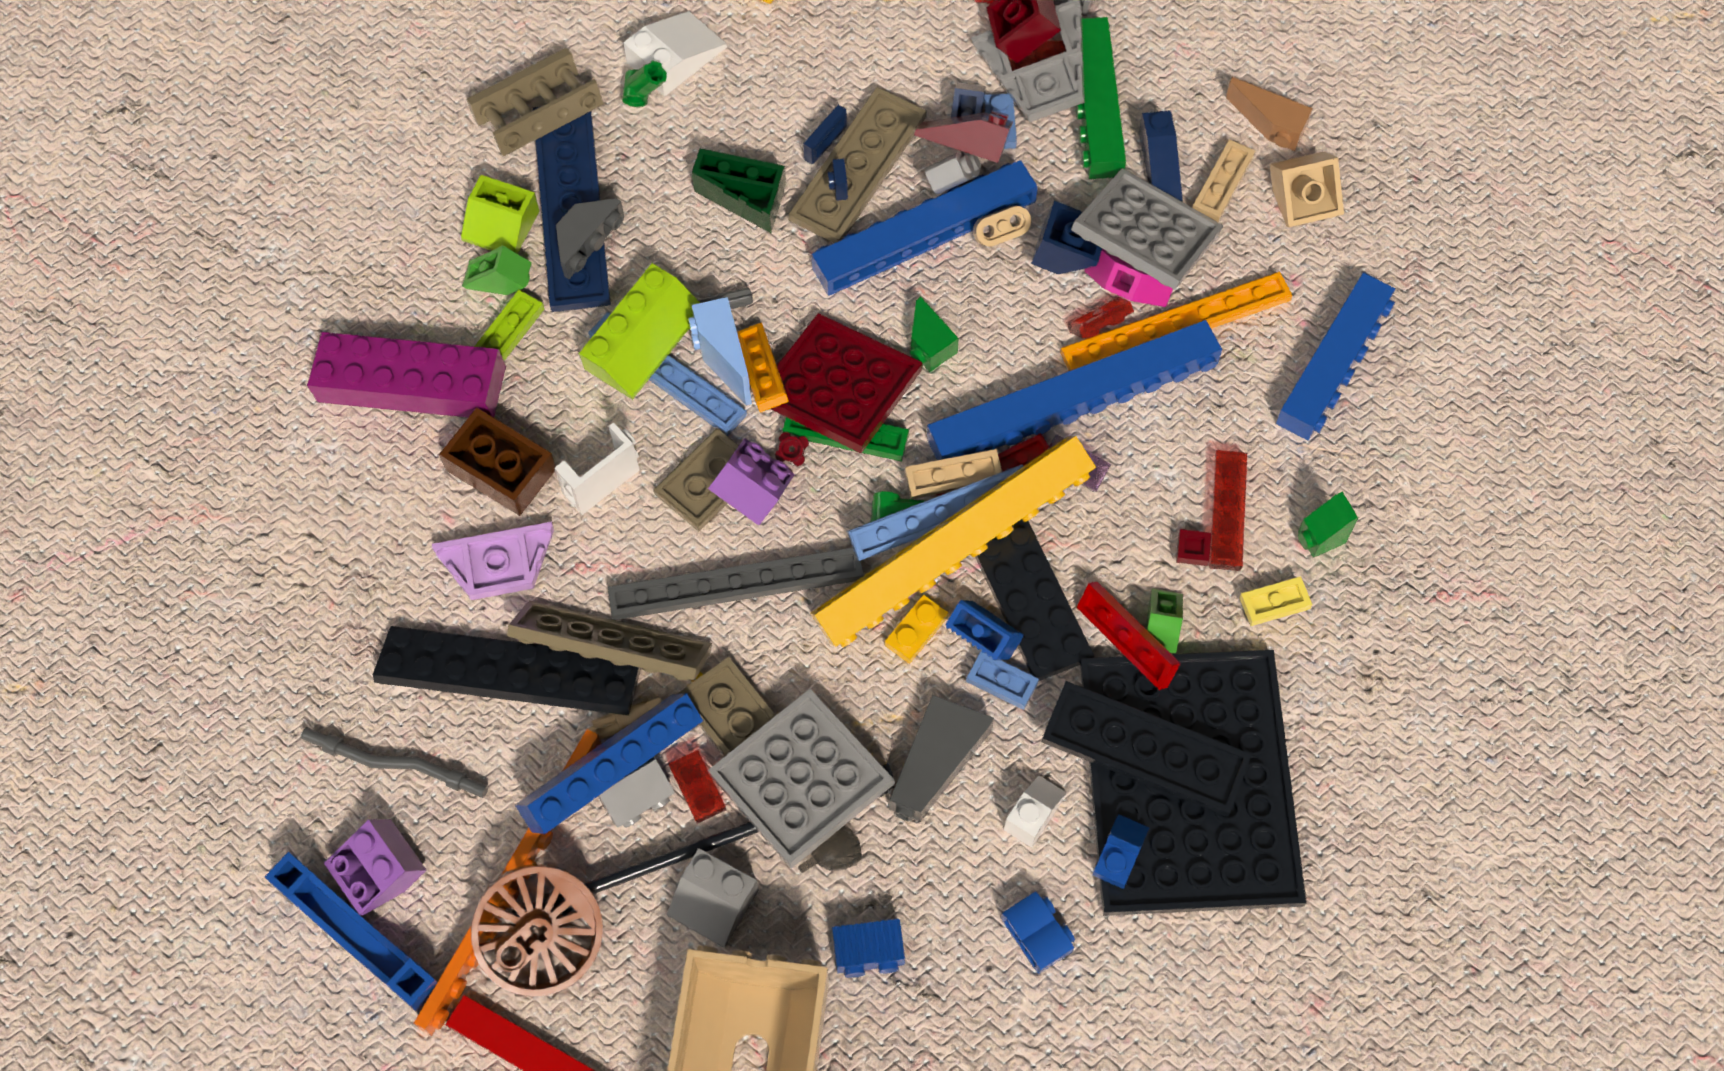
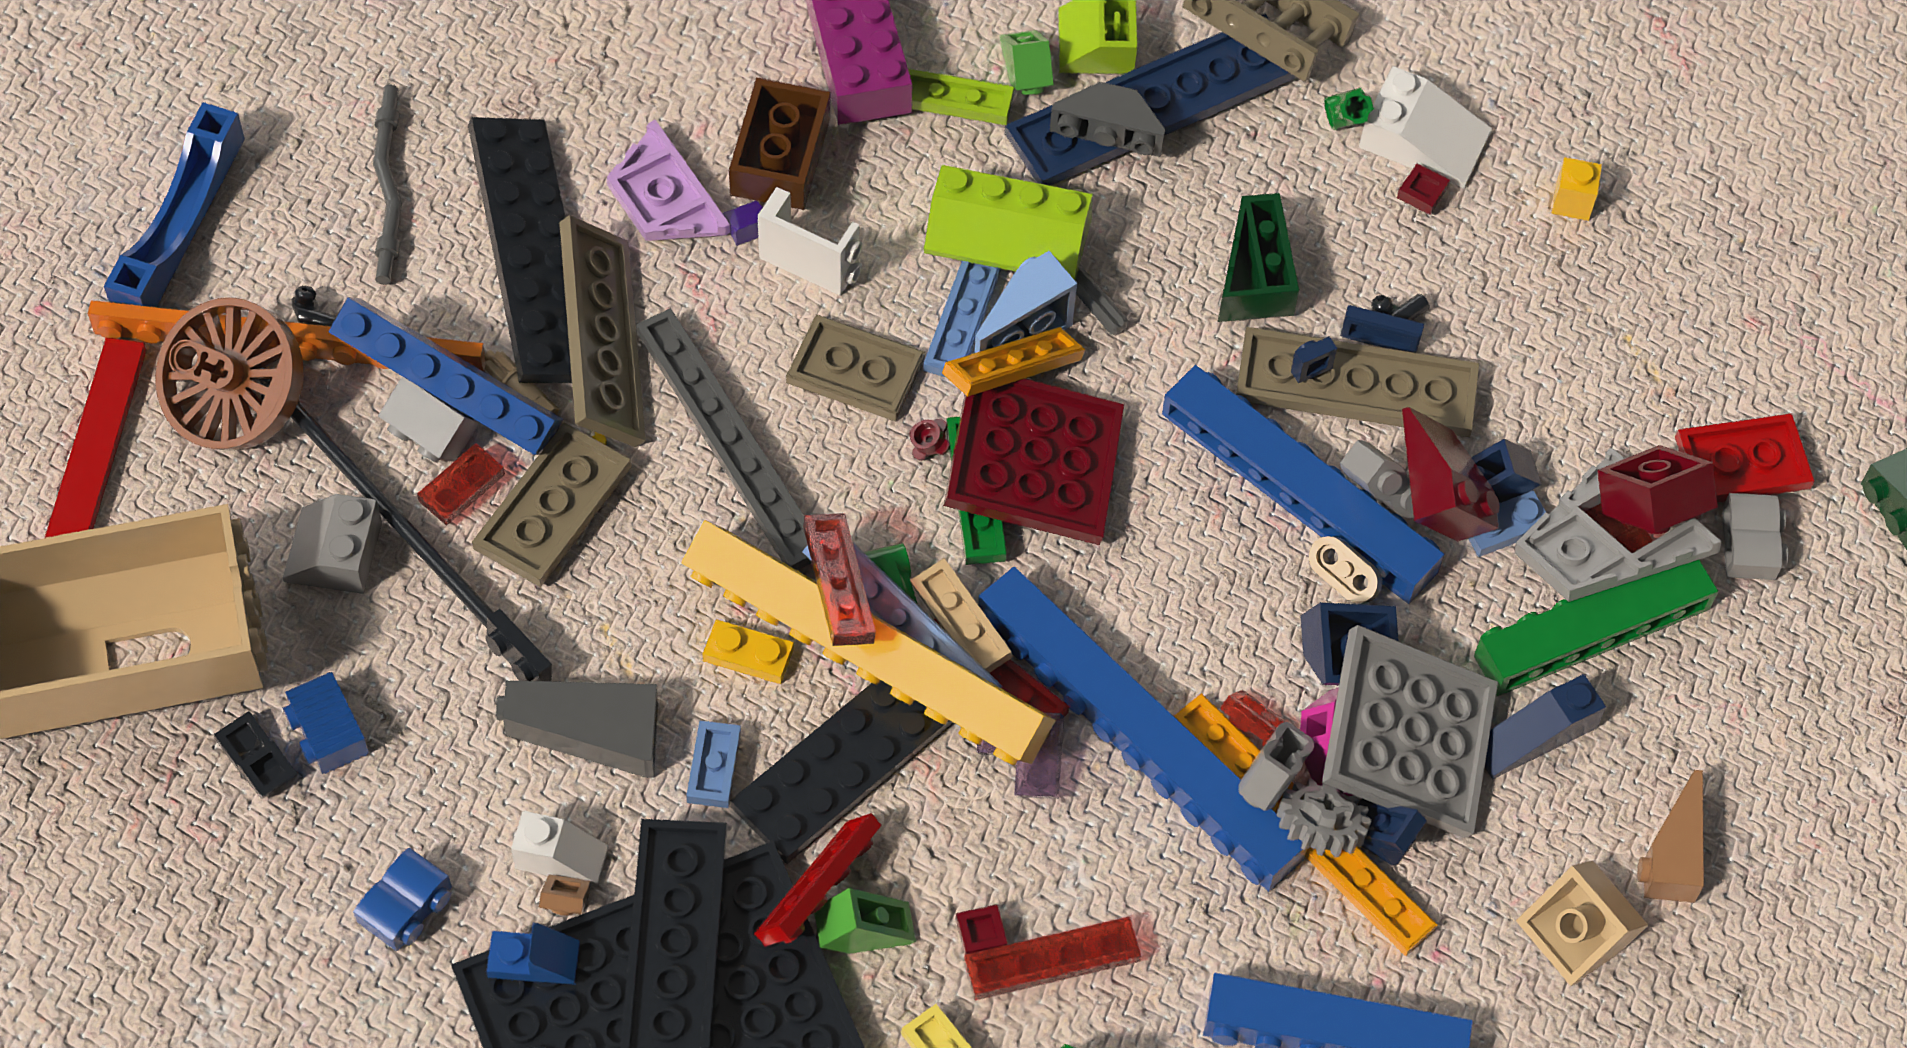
camera: 65 degrees right, 5 degrees down
medium lavender slope [324,819,427,915] -> none
medium lavender slope [708,438,795,526] -> none
light grey plate [708,689,895,869] -> none
clear smoke piece [798,825,862,873] -> none
green slope [910,297,959,372] -> none
blue brick [946,600,1023,660] -> none
tan plate [1192,139,1256,223] -> none
none -> black slope [214,711,297,799]
none -> black arm [292,286,337,326]
none -> medium nougat plate [539,874,591,916]
none -> dark purple slope [722,201,763,246]
none -> clear red plate [803,513,876,646]
none -> light grey brick [1238,722,1314,811]
none -> light grey gear [1276,779,1371,857]
none -> dark blue slope [1357,798,1427,866]
none -> black arm [1371,293,1429,321]
none -> dark red plate [1397,163,1450,215]

